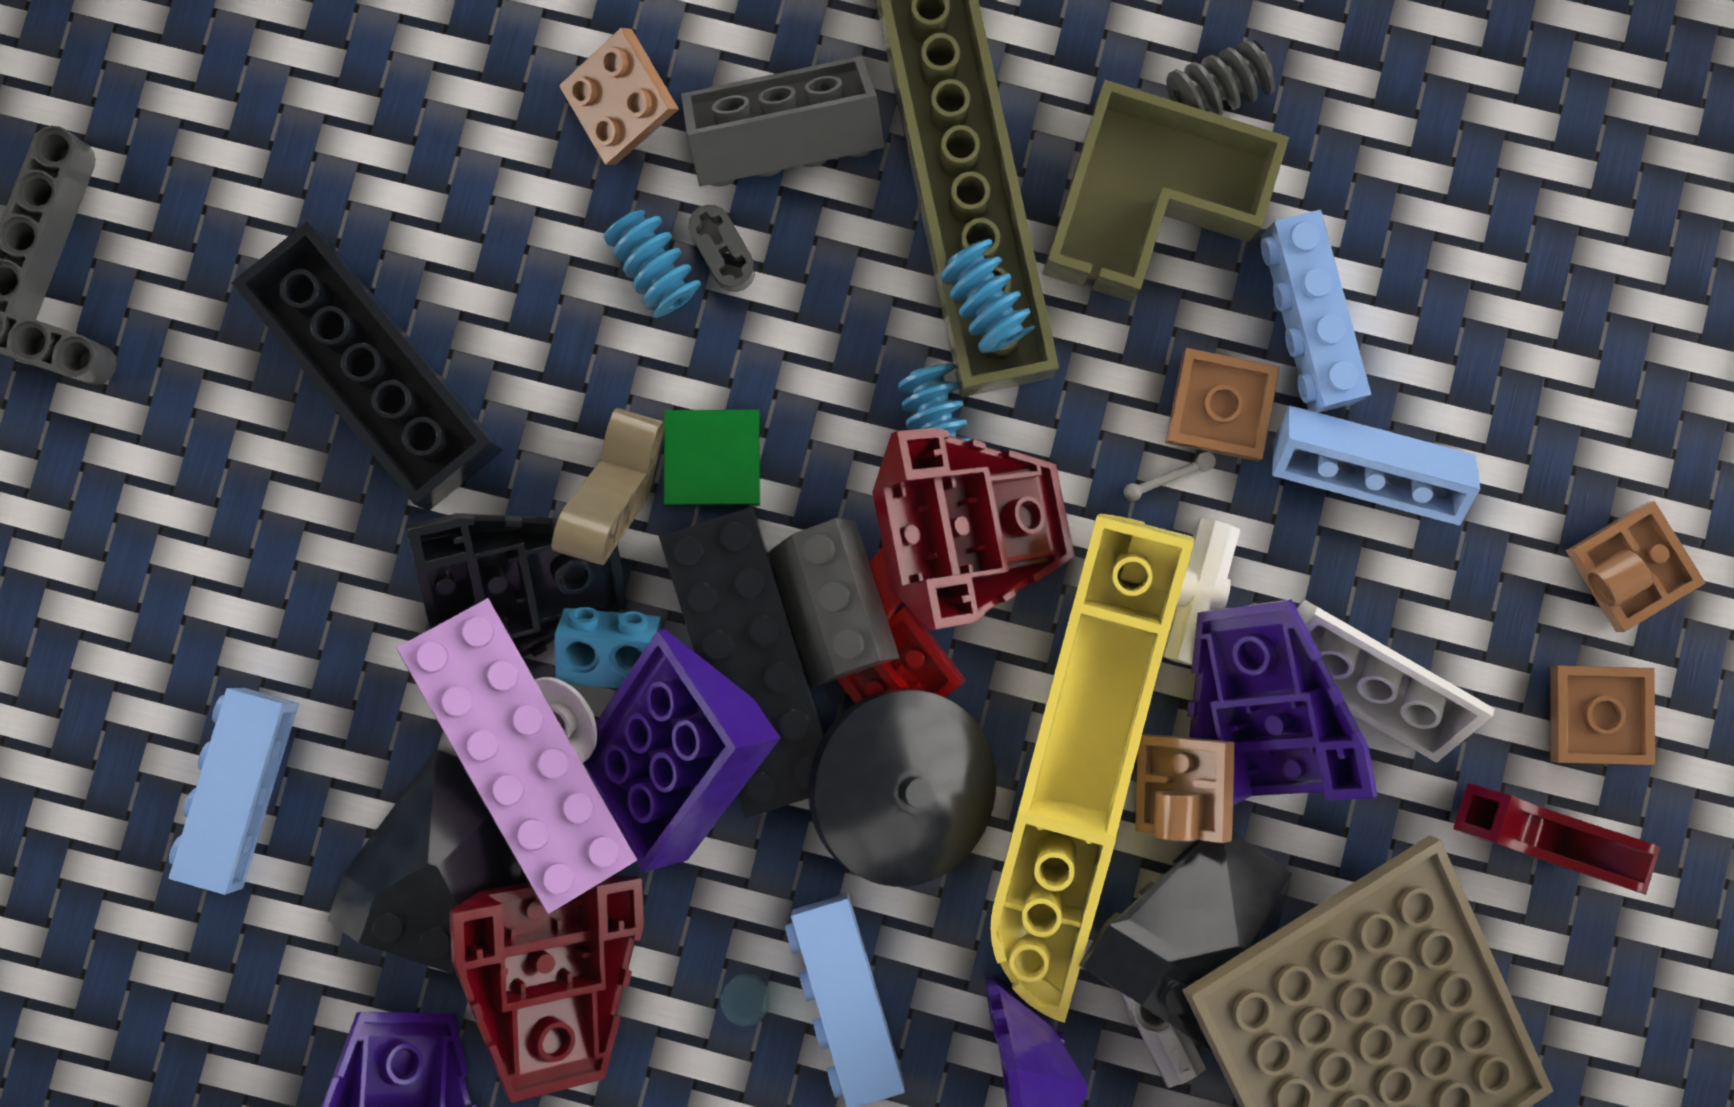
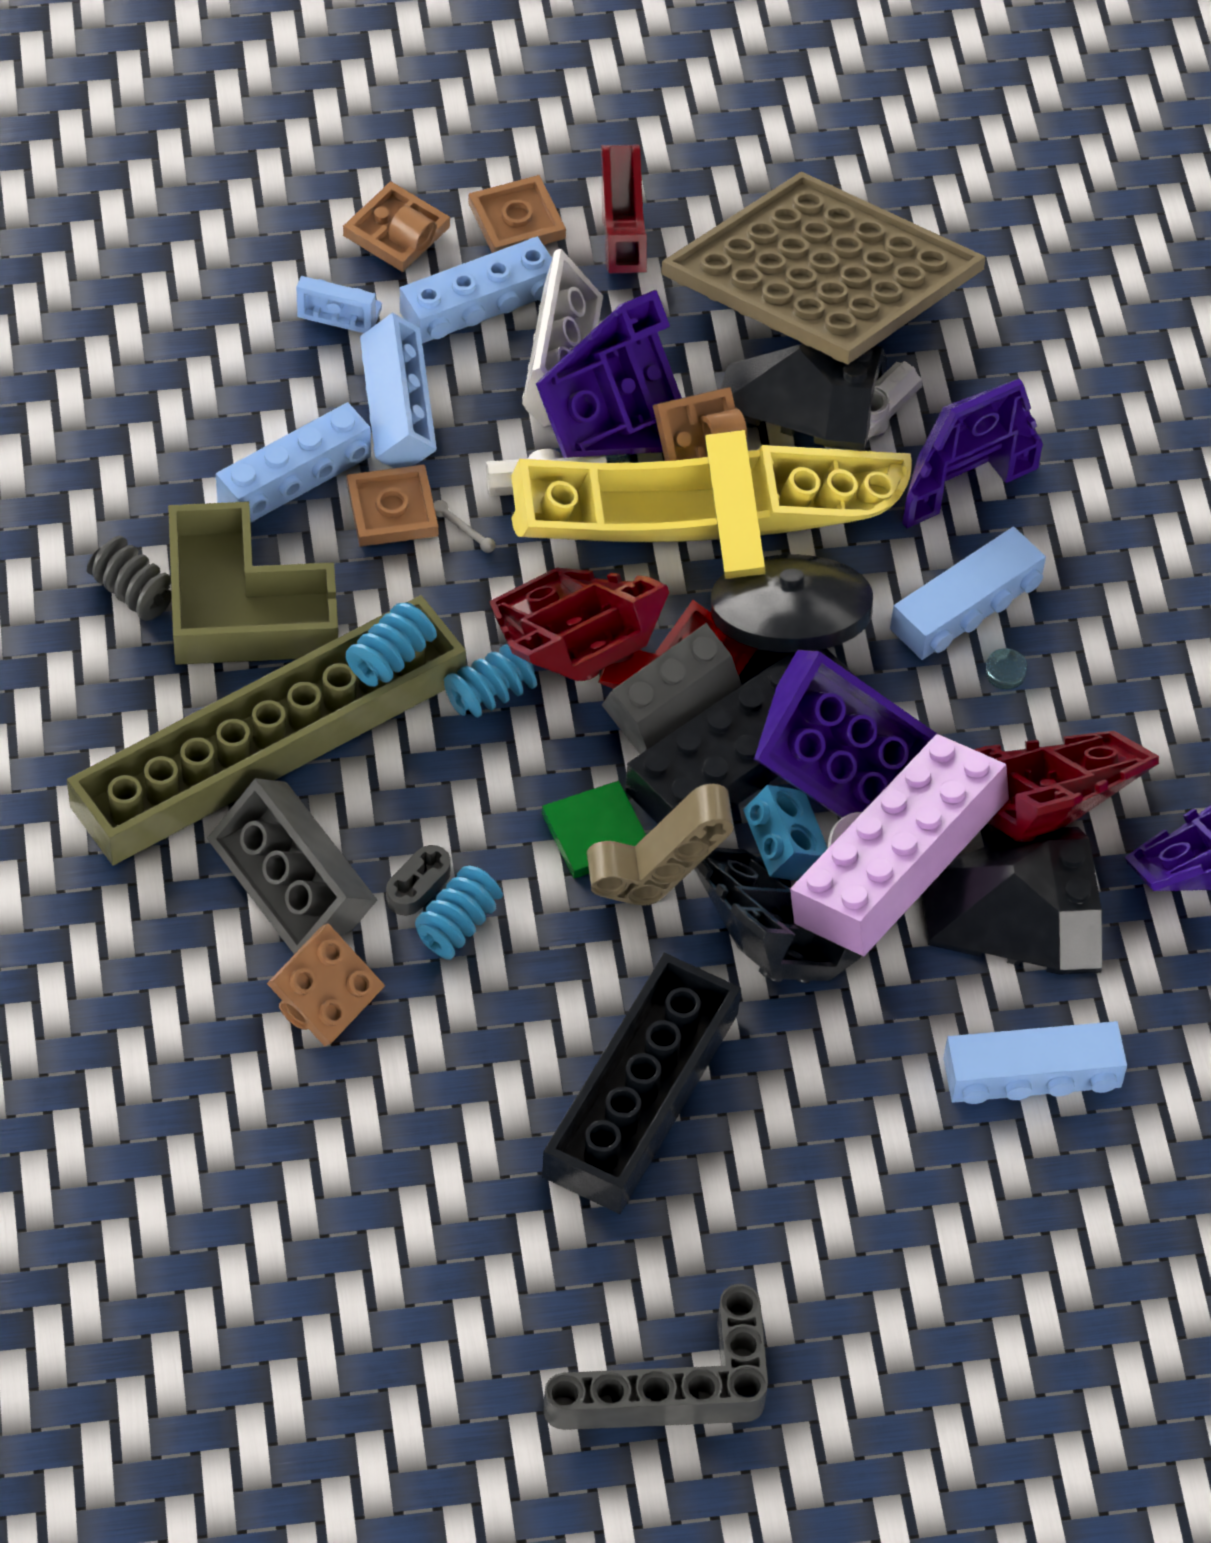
camera: 115 degrees left, 30 degrees down
none -> light blue bracket [296,276,382,333]
none -> light blue brick [400,236,552,343]
none -> light yellow tile [705,430,765,579]

